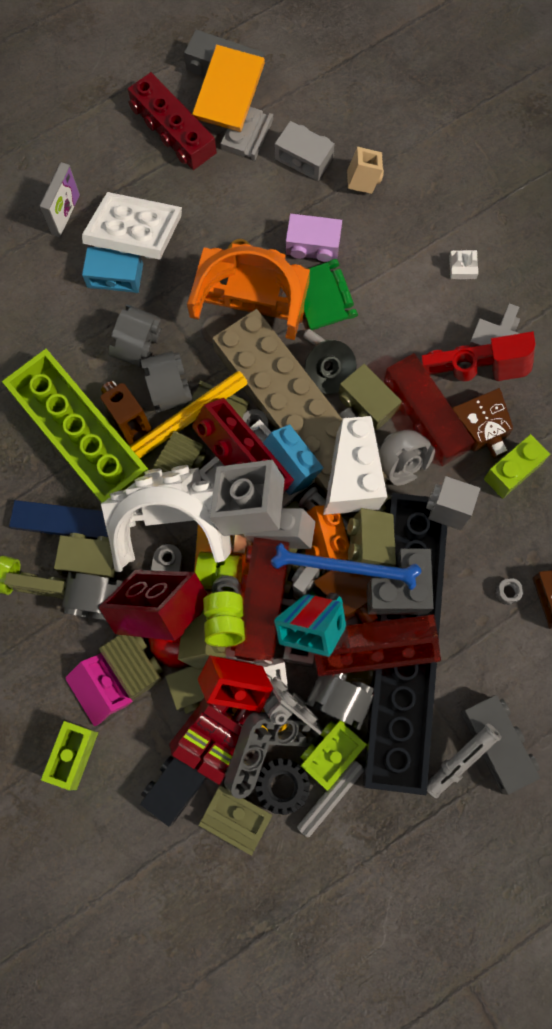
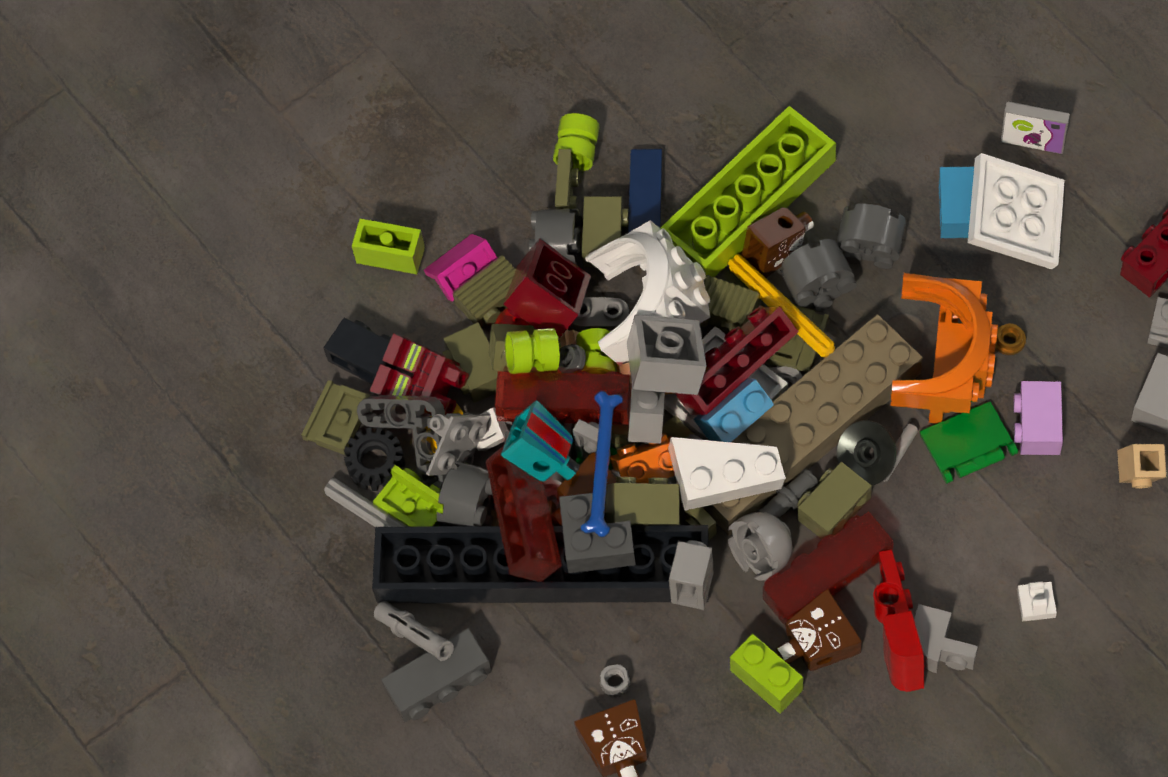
camera: 90 degrees right, 10 degrees down
red brick [197,655,273,712] -> none

